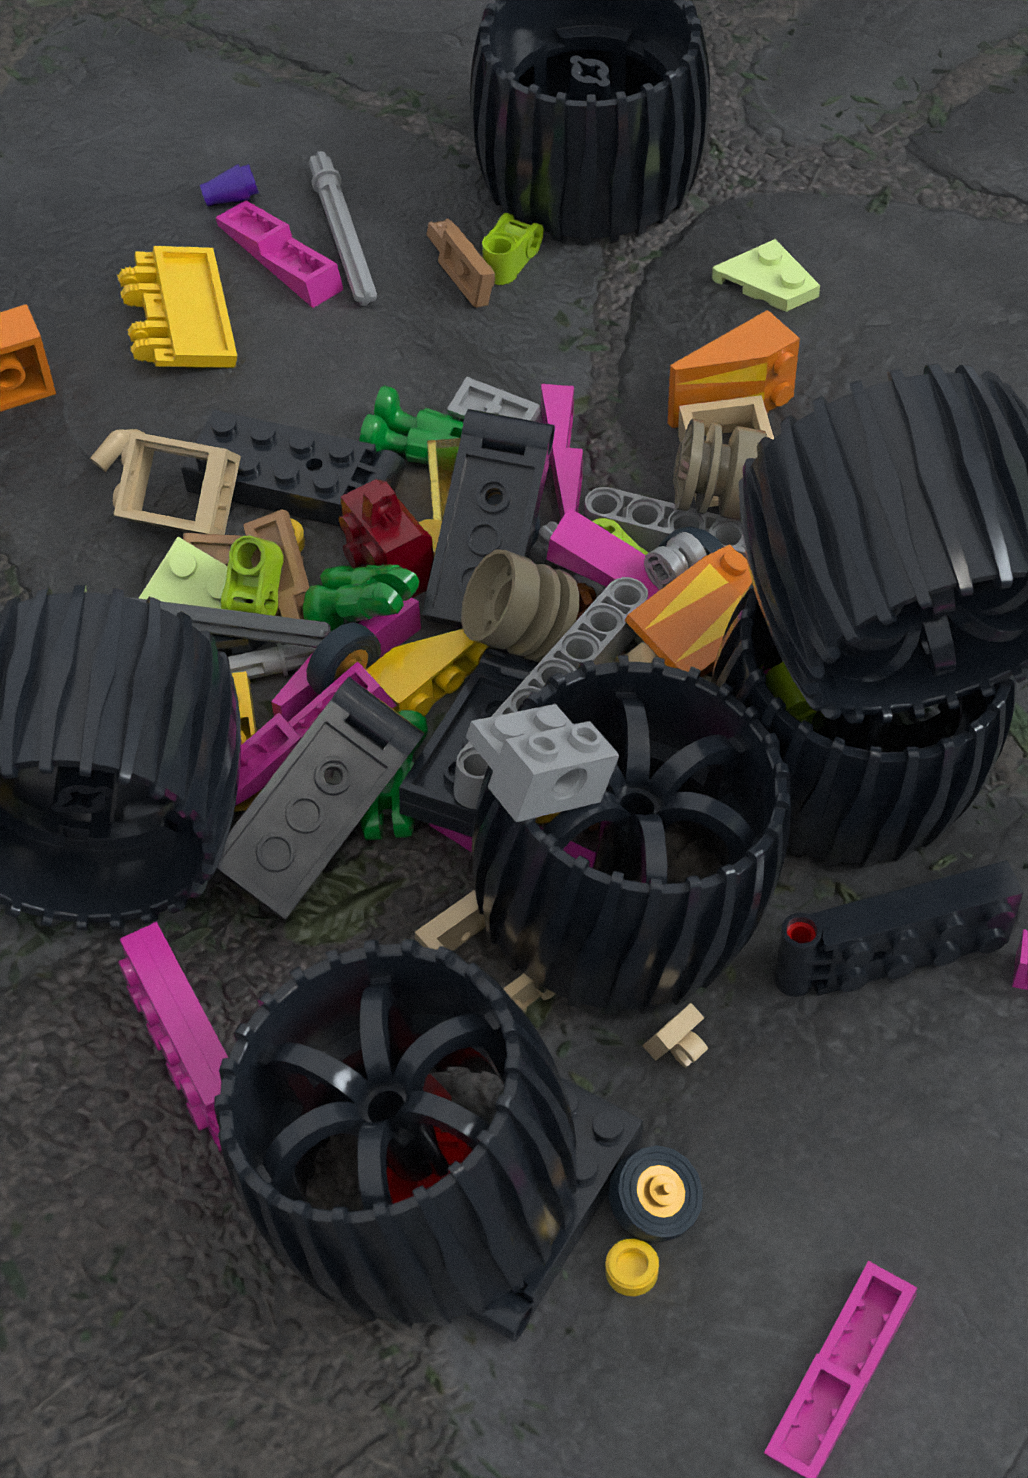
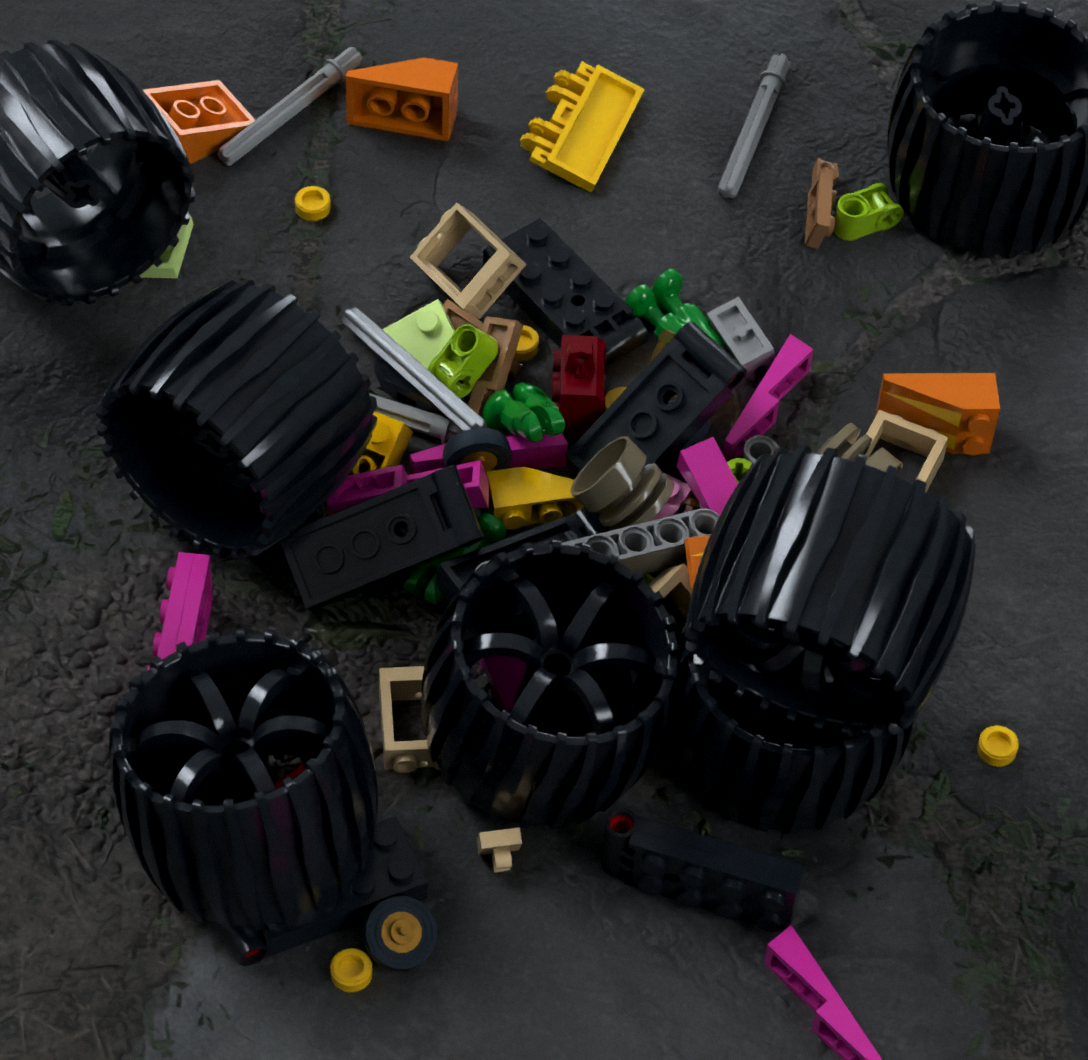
camera: 30 degrees right, 0 degrees up
tan arm [90,429,145,472] -> none
dark purple cone [200,163,259,207] -> none
dark pink slope [215,200,344,308] -> none
light grey brick [466,704,619,822] -> none
yellowish green wing [712,239,820,312] -> none

